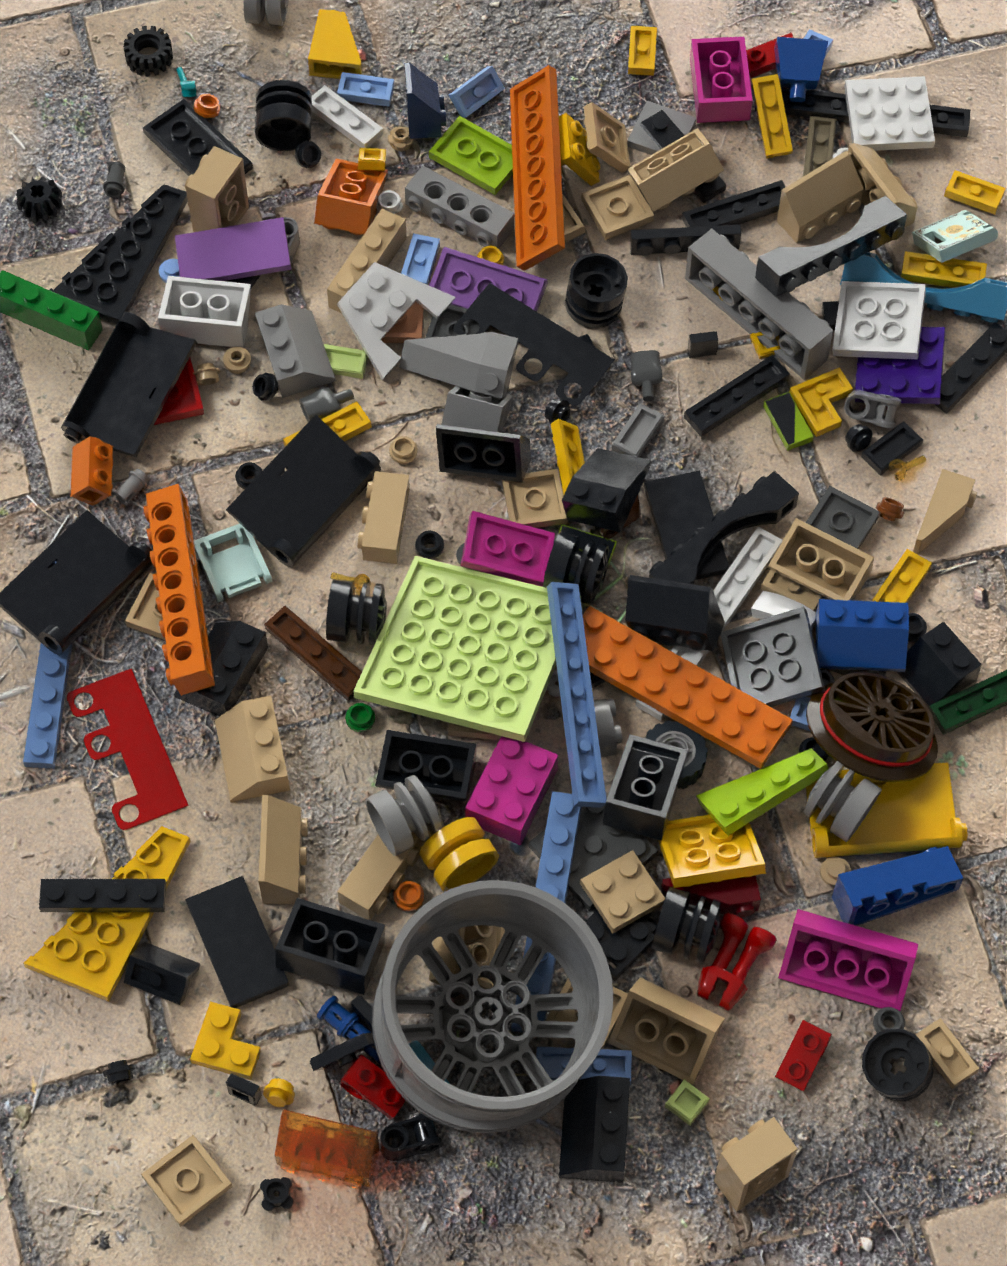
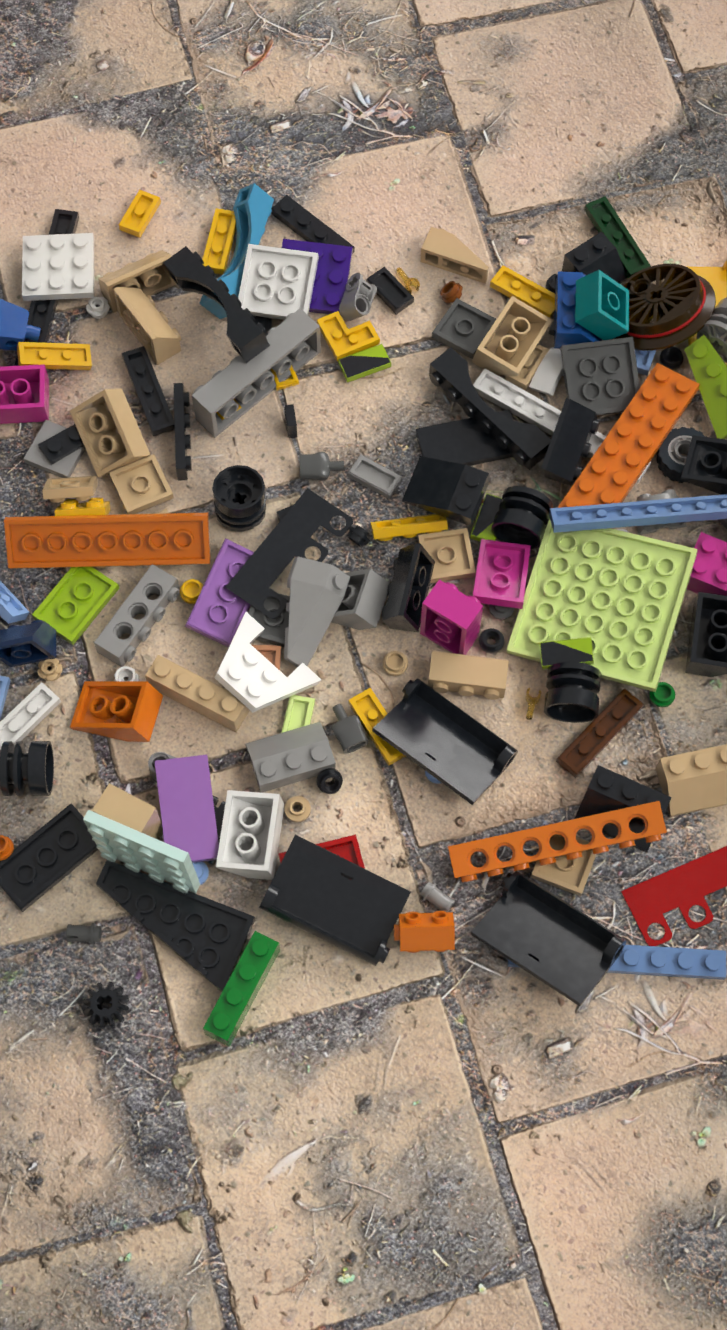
camera: 90 degrees left, 5 degrees up
tan plate [193,363,221,386] -> none
light aqua container [194,524,272,602] -> none
black plate [235,462,263,489] -> none
black plate [295,141,321,168] -> none
yellow tile [358,148,386,171] -> none
light blue plate [401,233,440,285] -> none
black plate [684,355,790,437] -> none
dark tan tile [803,116,836,176] -> none
black plate [845,424,872,452] -> none
light aqua container [912,210,998,263] -> none
none -> light aqua plate [83,810,200,894]
none -> dark pink brick [420,579,483,655]
none -> black tile [540,637,594,670]
none -> teal brick [575,270,629,340]

